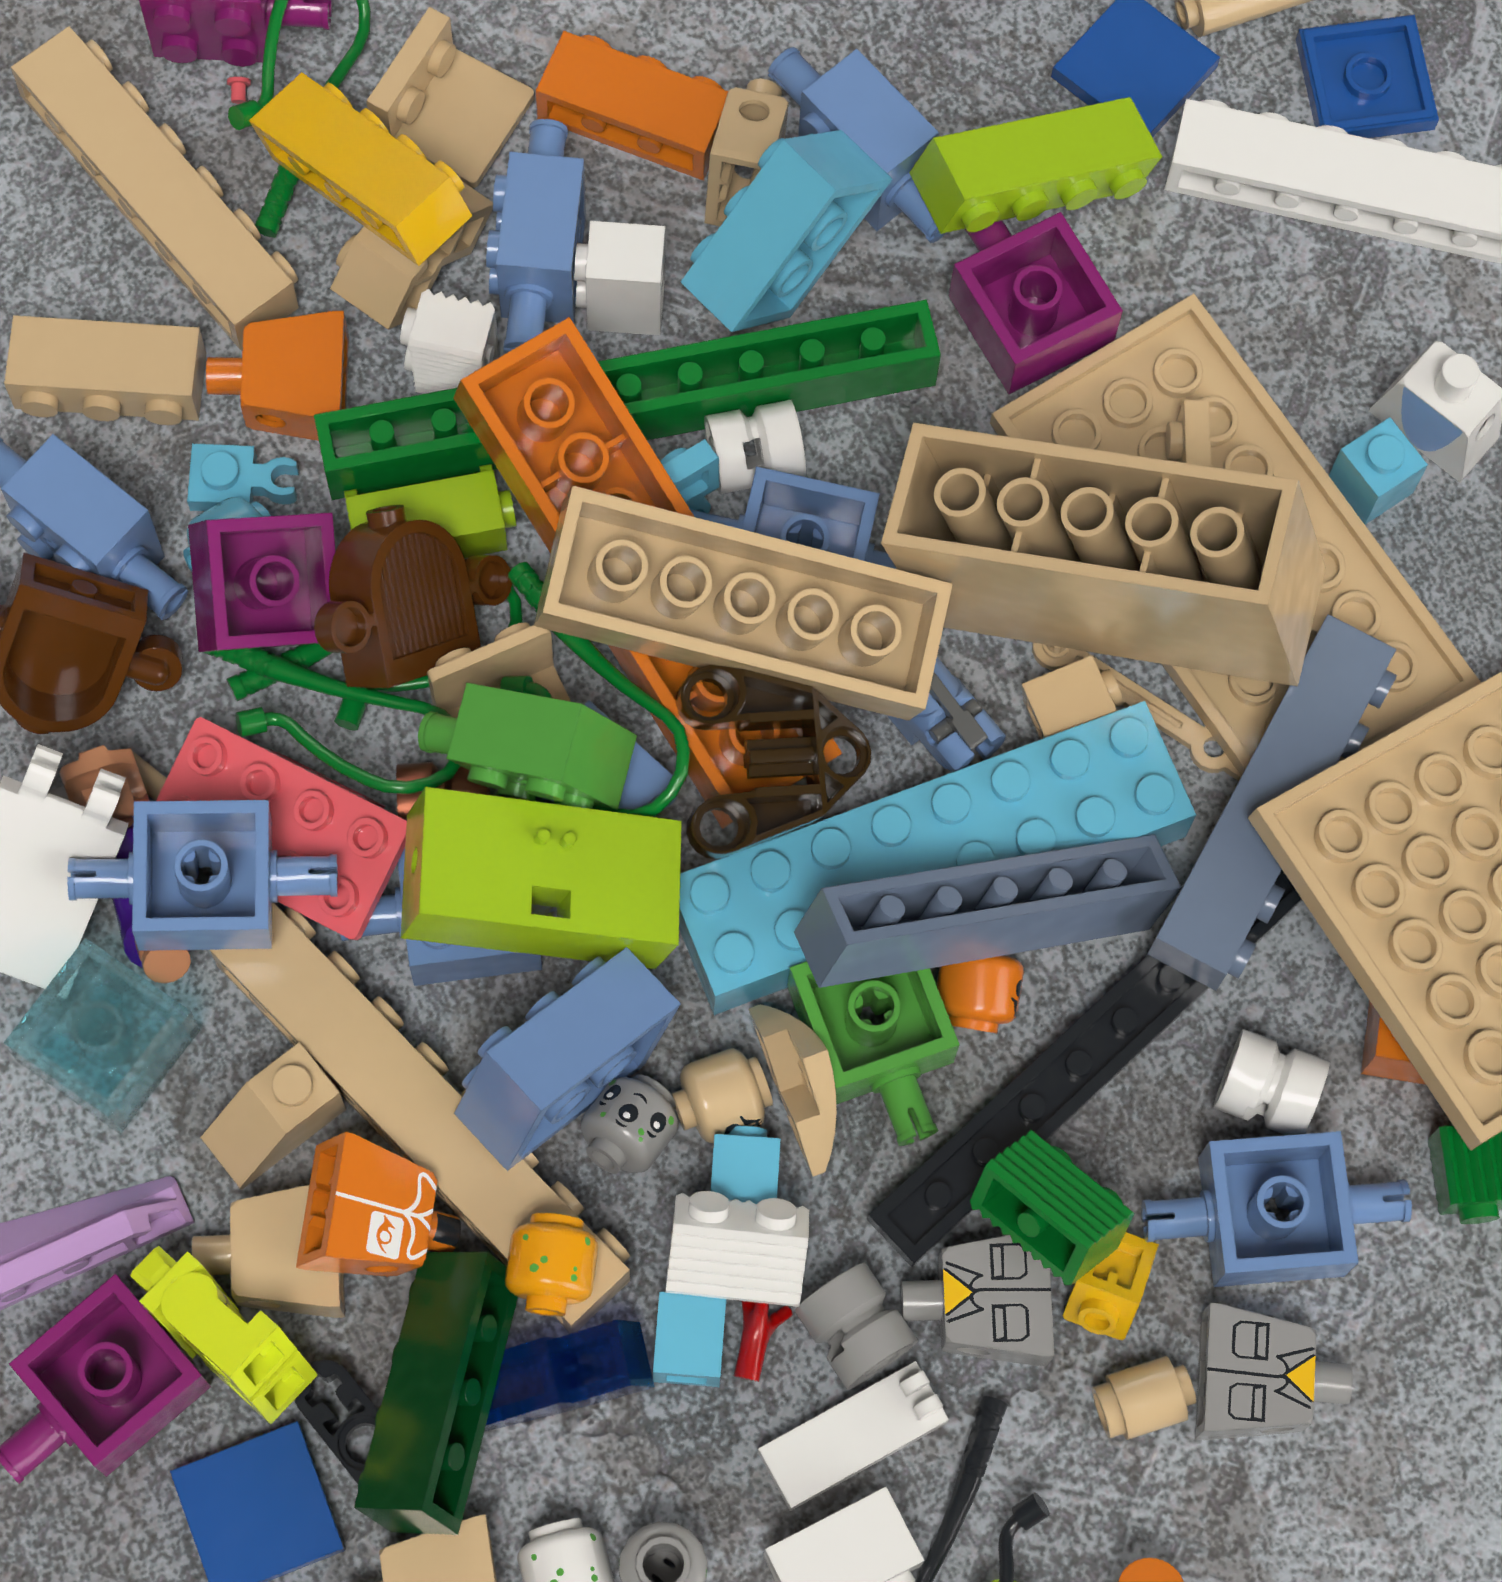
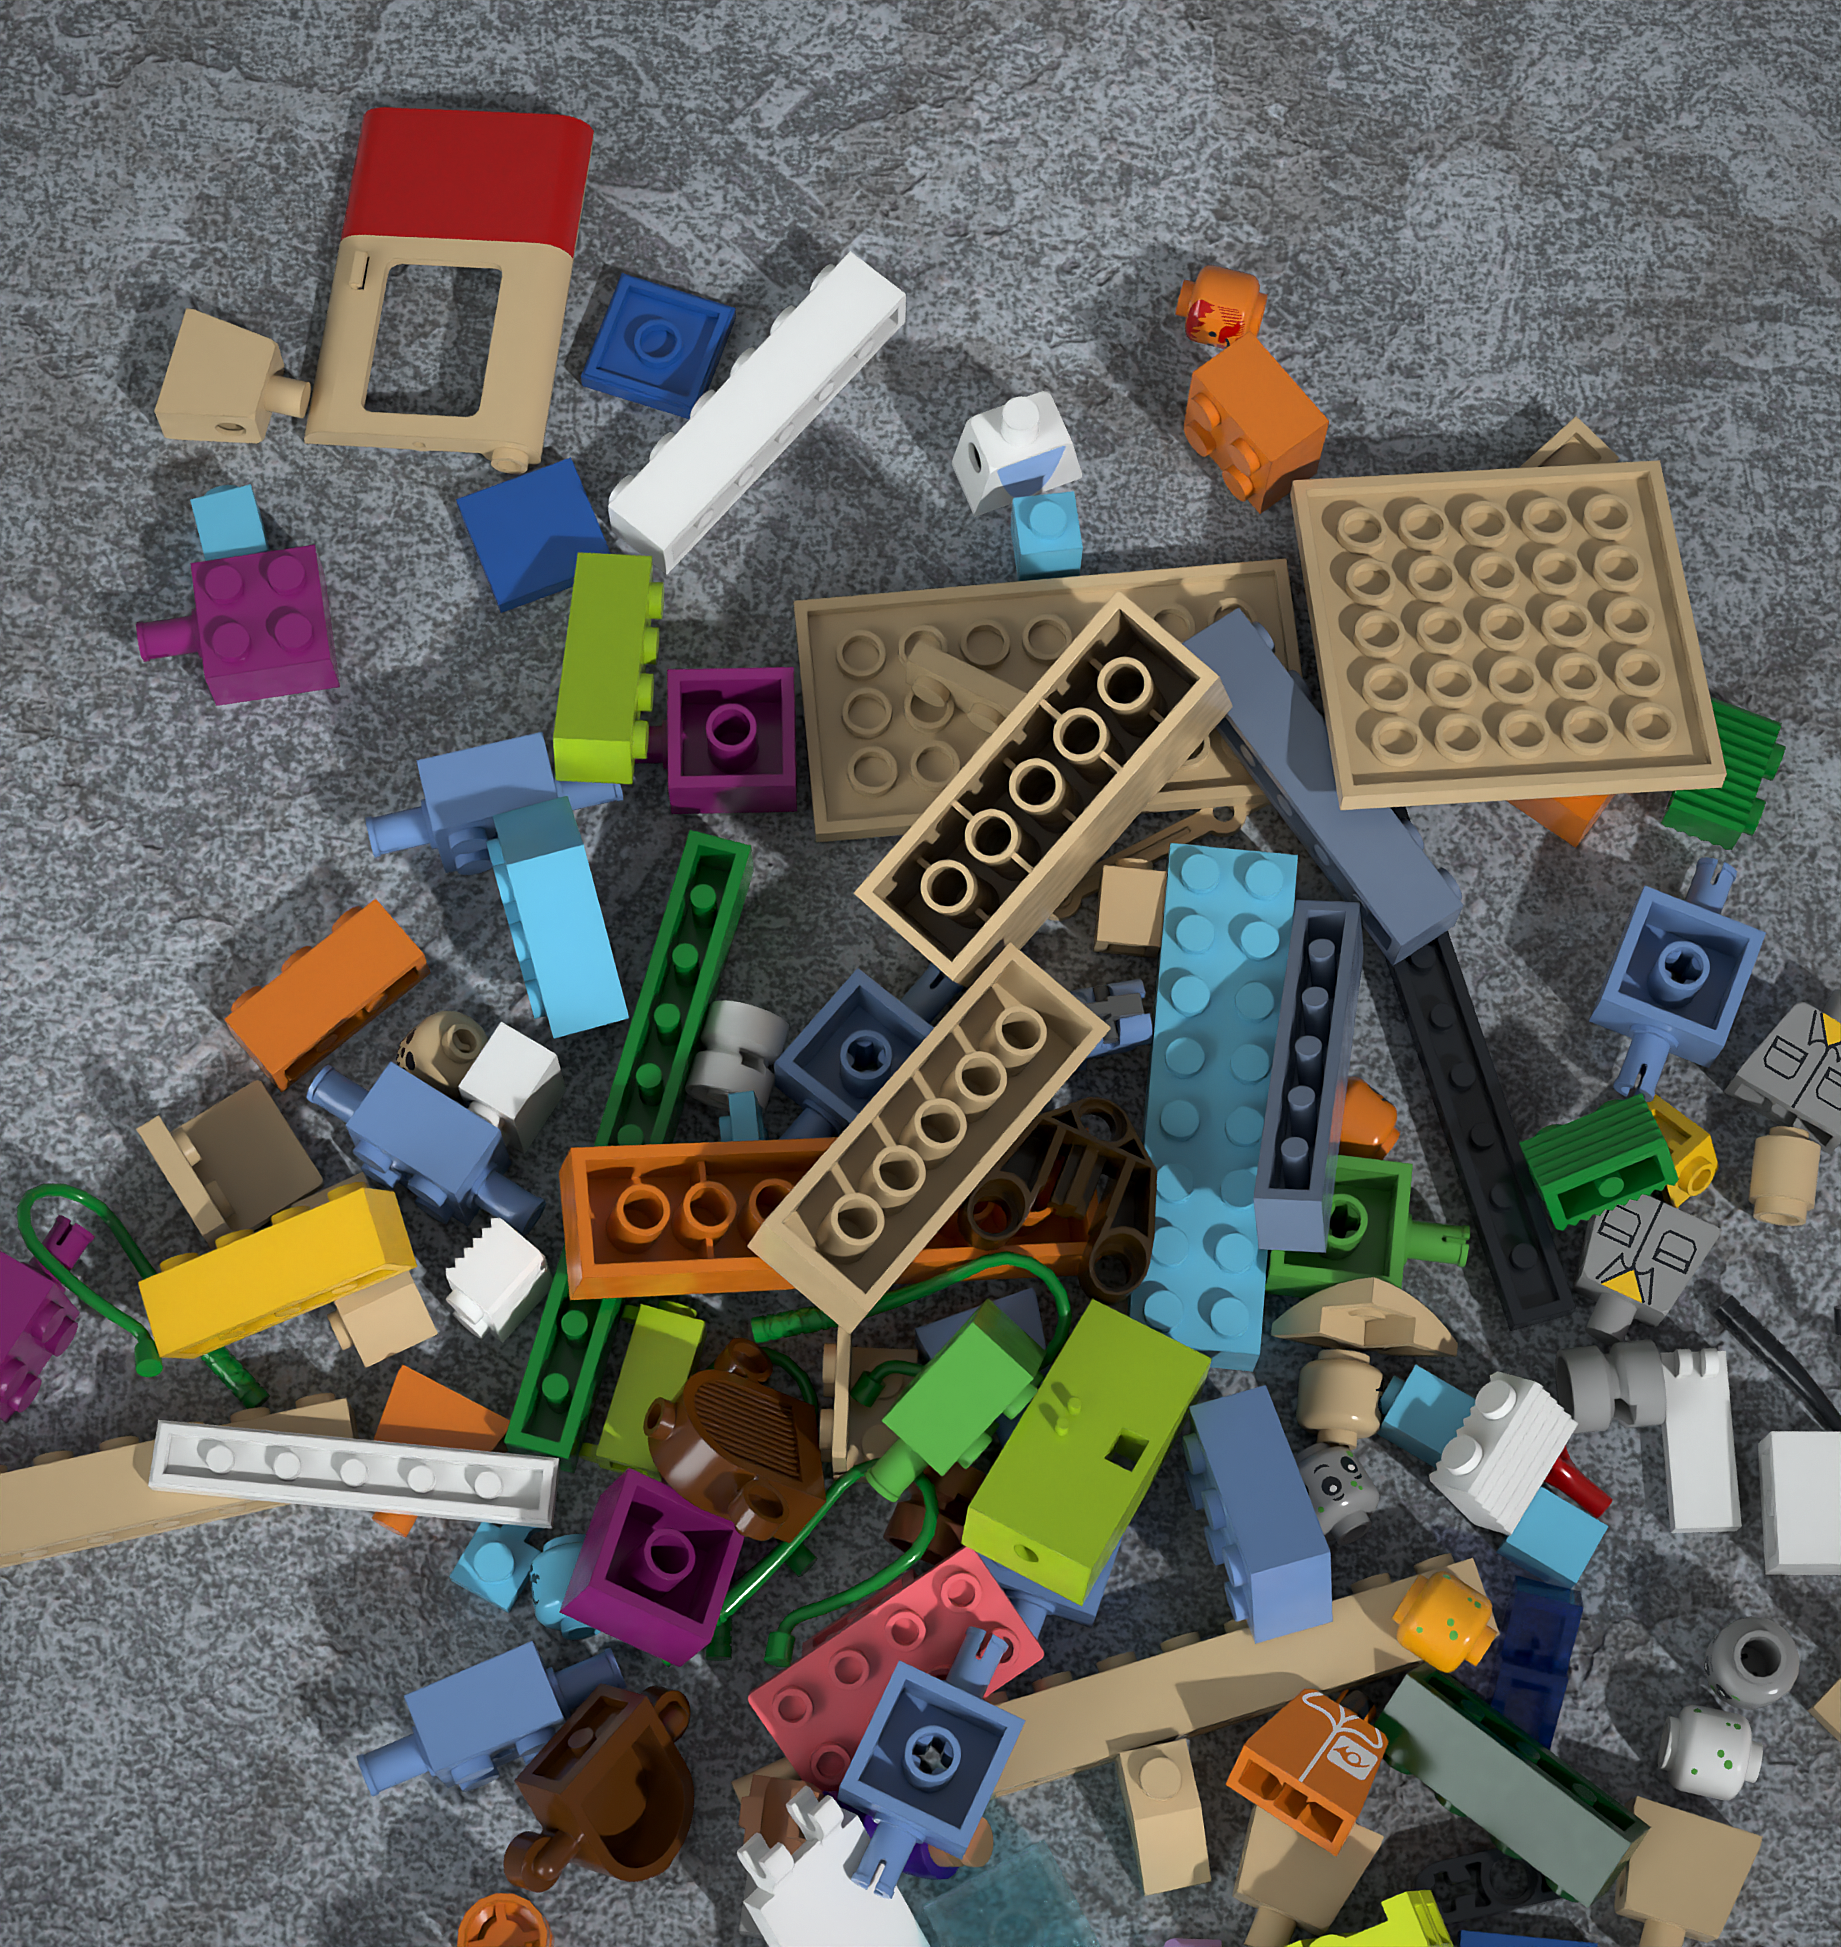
camera: 60 degrees left, 0 degrees up
tan brick [4,315,207,425] -> none
coral piece [227,77,251,104] -> none
tan torso [704,78,789,226] -> none
white wheel [1214,1029,1330,1135] -> none
none -> white tile [148,1420,561,1529]
none -> tan head [396,1011,489,1101]

